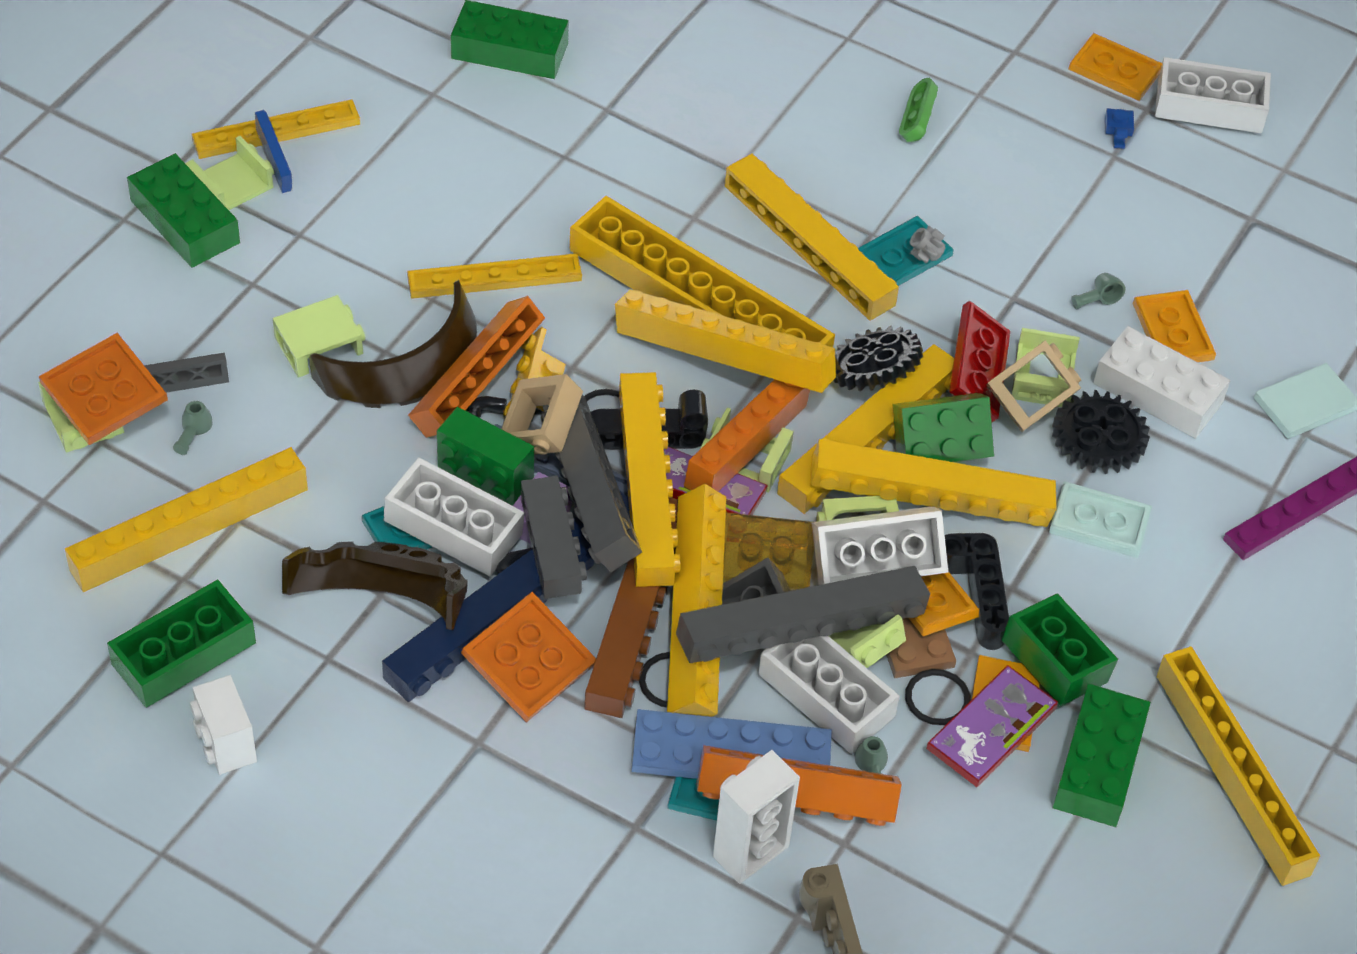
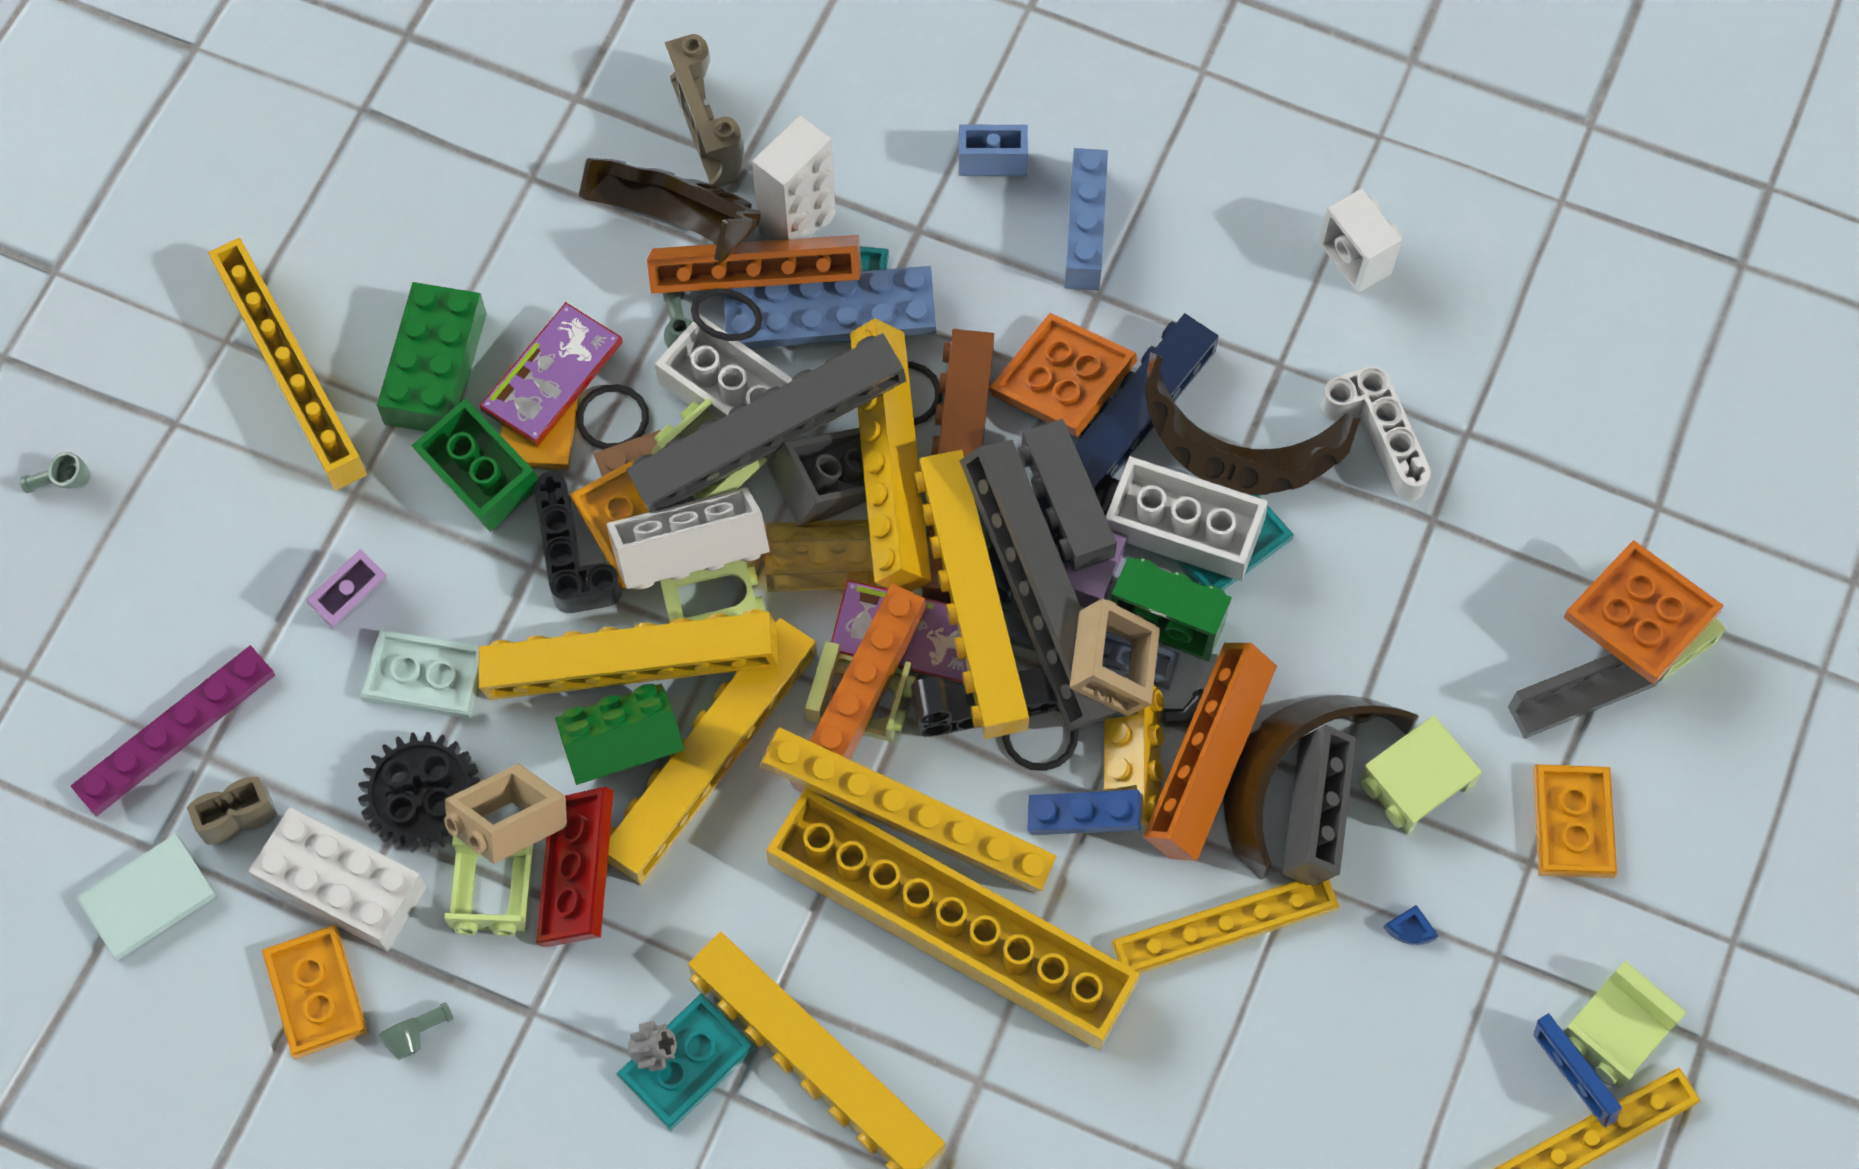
camera: 175 degrees right, 15 degrees up
yellow brick [65,447,308,592] -> none
green brick [107,579,256,708] -> none
green brick [127,153,240,268] -> none
sand green bar [173,401,213,455] -> none
black gear [833,326,923,391] -> none
none -> dark tan brick [187,777,277,845]
none -> lavender brick [306,549,387,629]
none -> dark brown windscreen [579,158,761,262]
none -> black piece [690,288,763,341]
none -> medium blue brick [959,124,1028,176]
none -> blue plate [1027,790,1142,835]
none -> medium blue brick [1065,148,1108,291]
none -> dark grey brick [1282,725,1356,886]
none -> white beam [1320,366,1431,502]
none -> blue tile [1383,905,1438,945]
none -> light orange tile [1533,764,1617,878]

